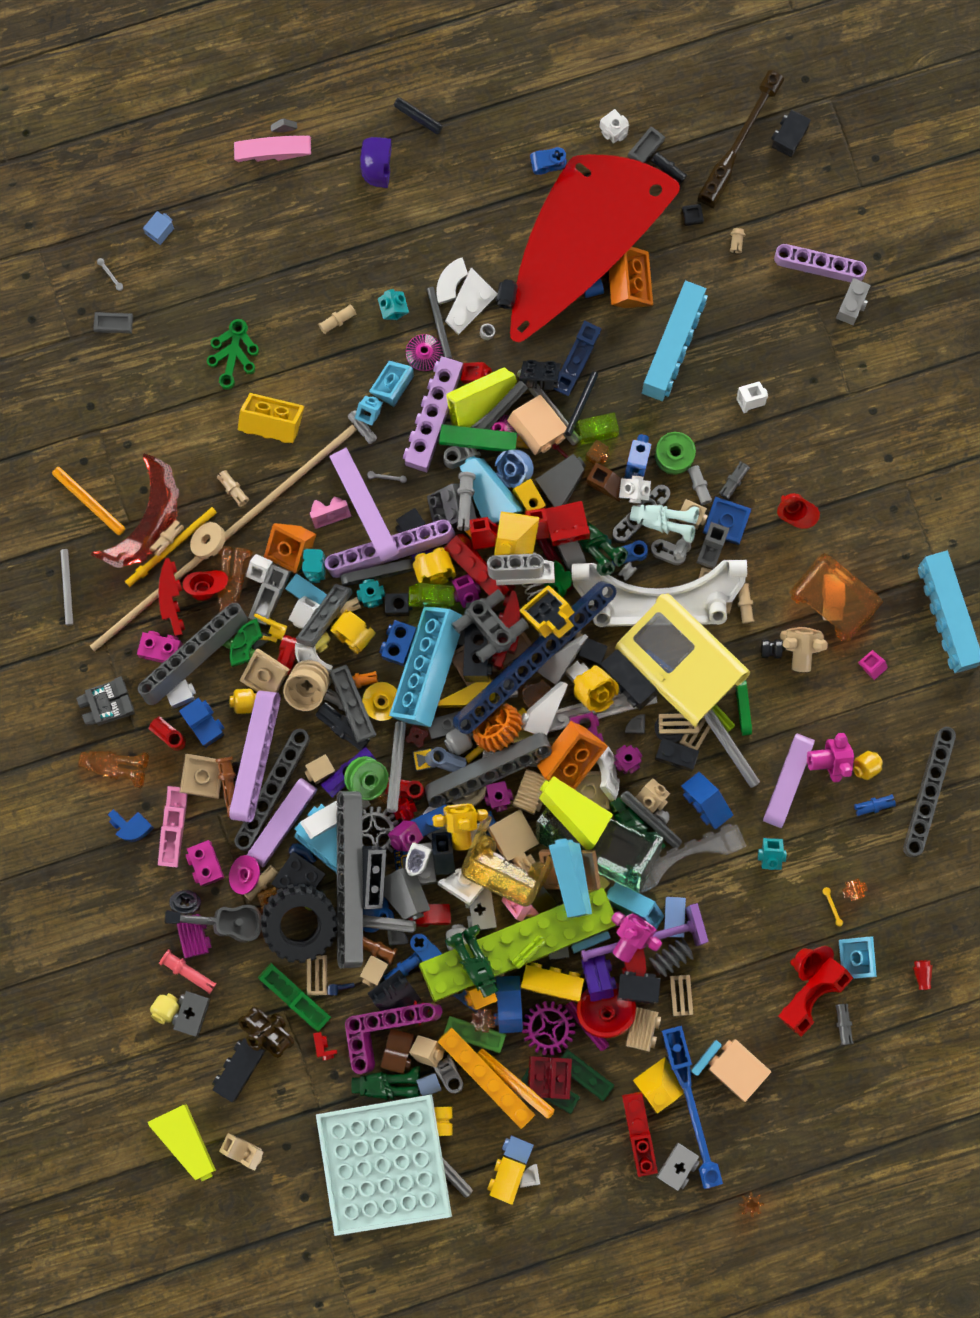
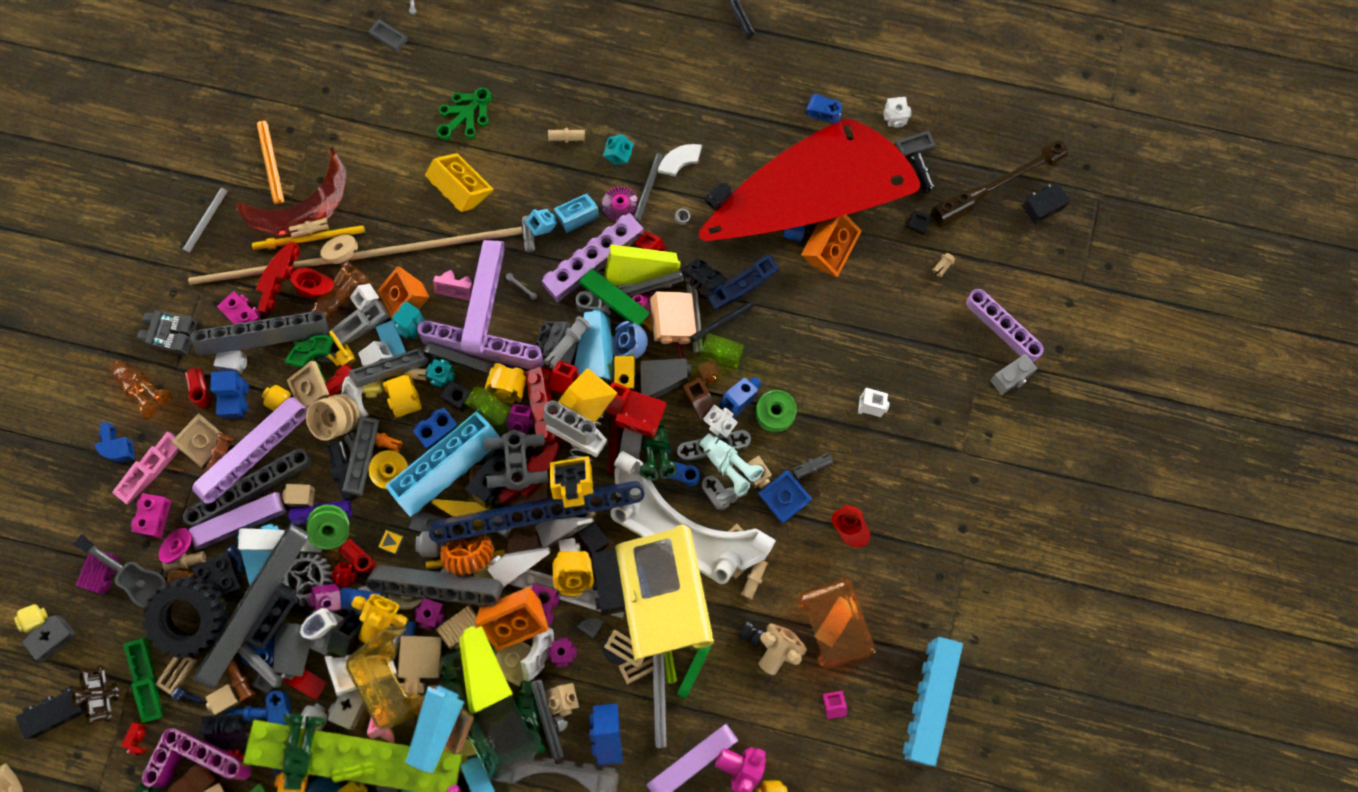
camera: 30 degrees right, 5 degrees down
coral pin [159,949,217,994] -> none
black gear [169,890,201,915] -> none
tan pin [217,470,249,507] -> none
dark purple brick [360,137,392,188] -> none
light grey axle [387,721,406,813] -> none
black brick [395,508,426,533] -> none
clear red plate [406,725,428,748] -> none
sand blue piece [425,747,467,772] -> none
white wing [445,268,497,335] -> none
green plate [544,560,572,597] -> none
light grey bush [618,562,637,581] -> none
medium azure brick [642,280,708,401] -> none
black brick [655,739,699,772] -> none
light grey pin [687,465,712,505] -> none
dark grey brick [697,522,729,569] -> none

